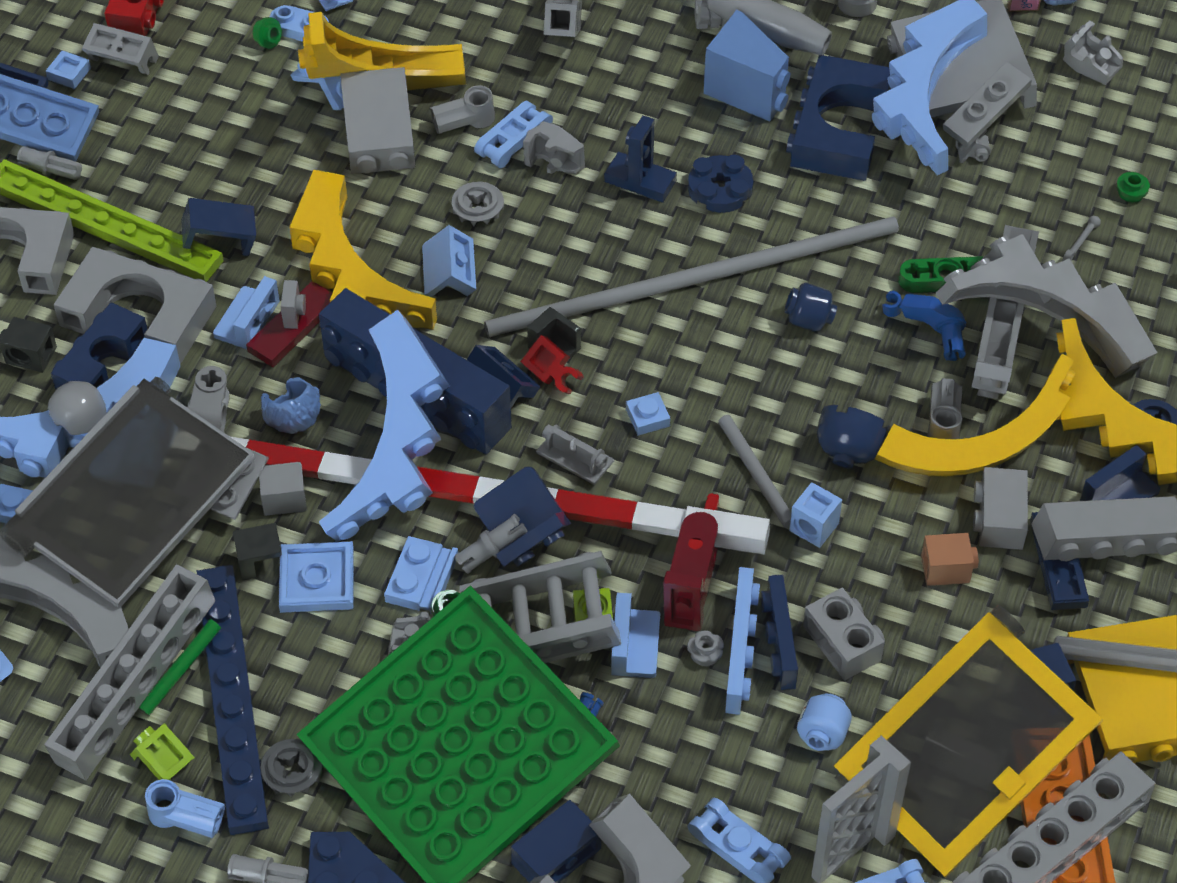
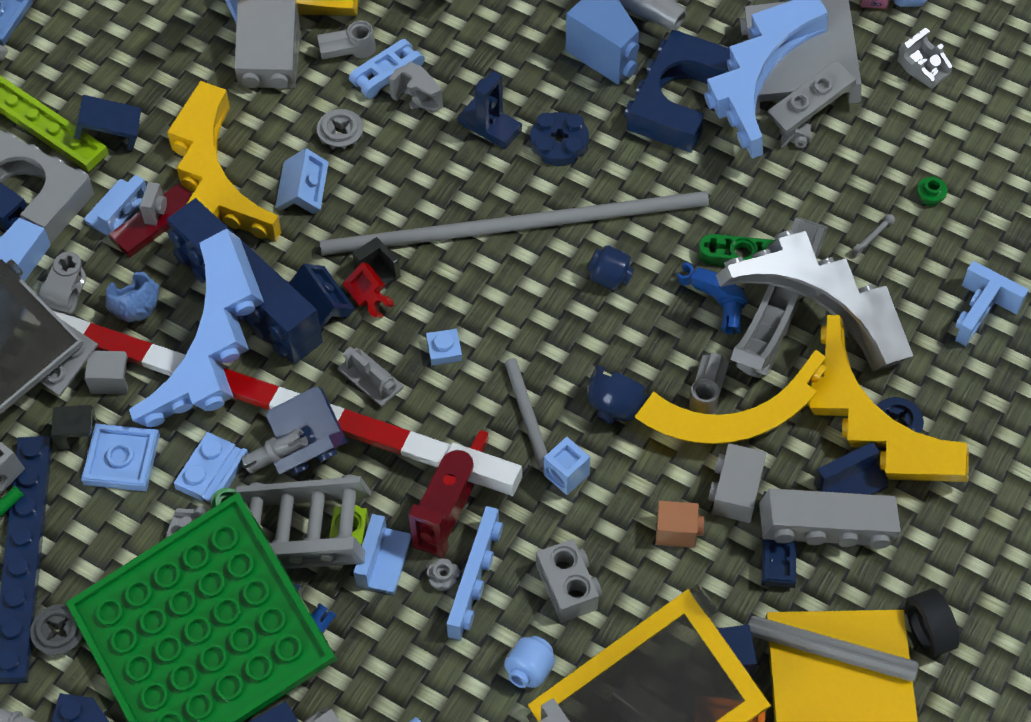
camera: 10 degrees right, 5 degrees up
dark blue plate [761,575,798,690] -> none

